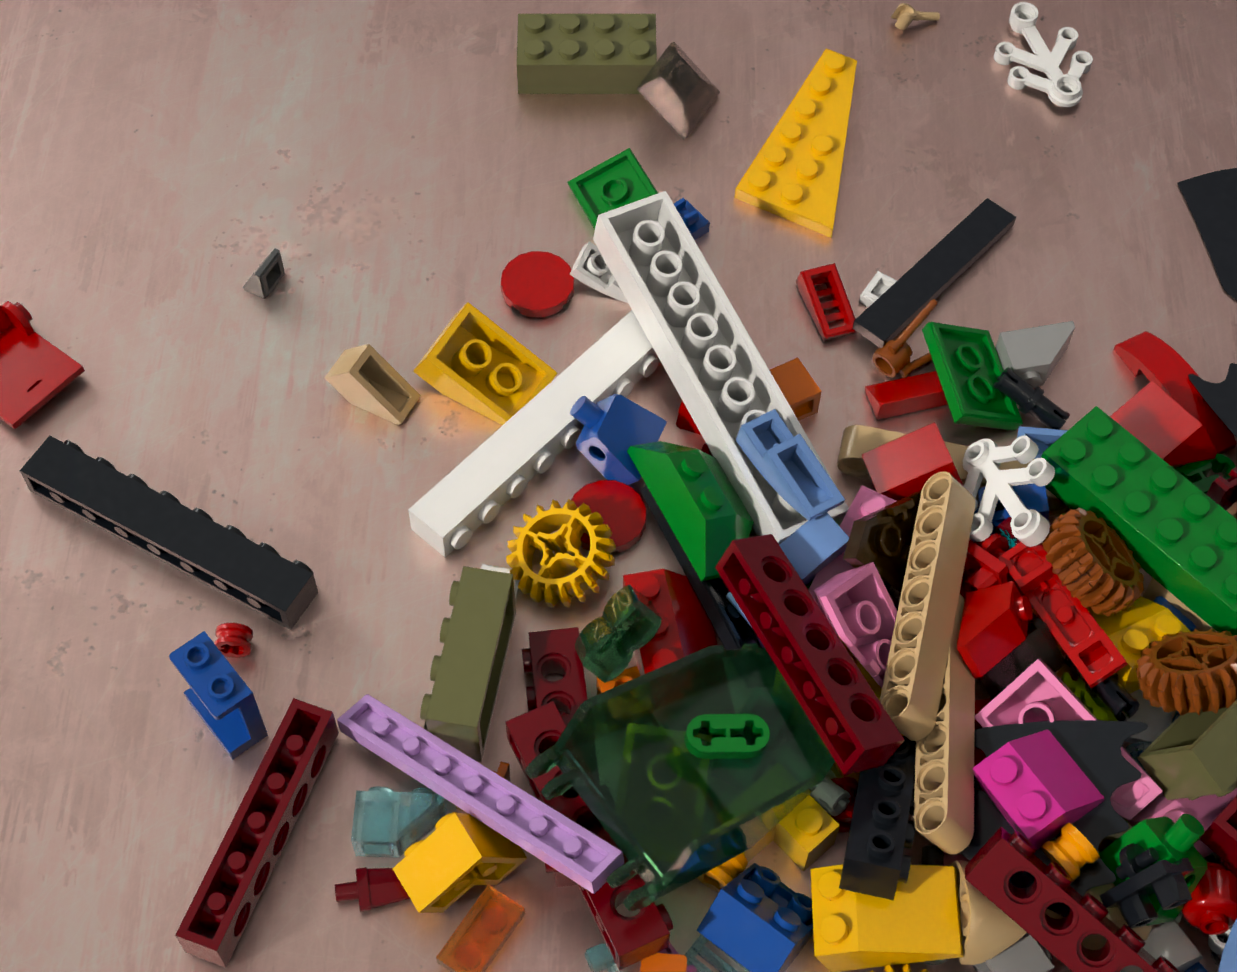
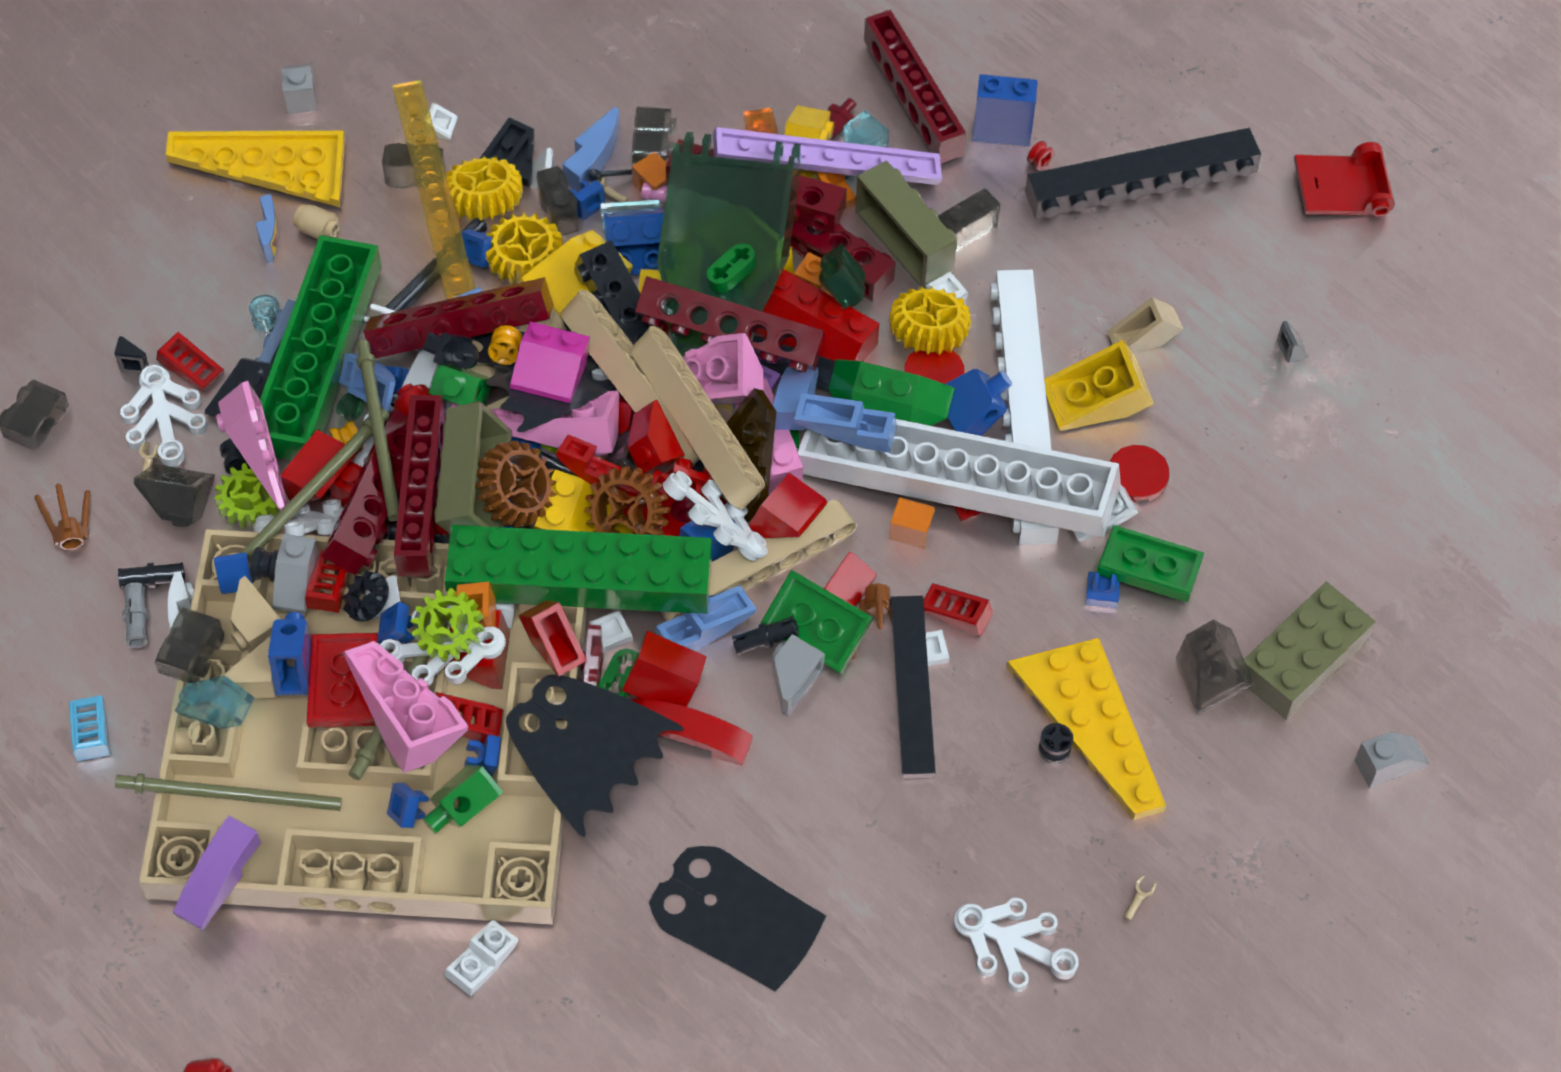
camera: 135 degrees right, 0 degrees up
none -> clear smoke brick [938,188,1001,251]
none -> black wheel [1038,723,1074,764]

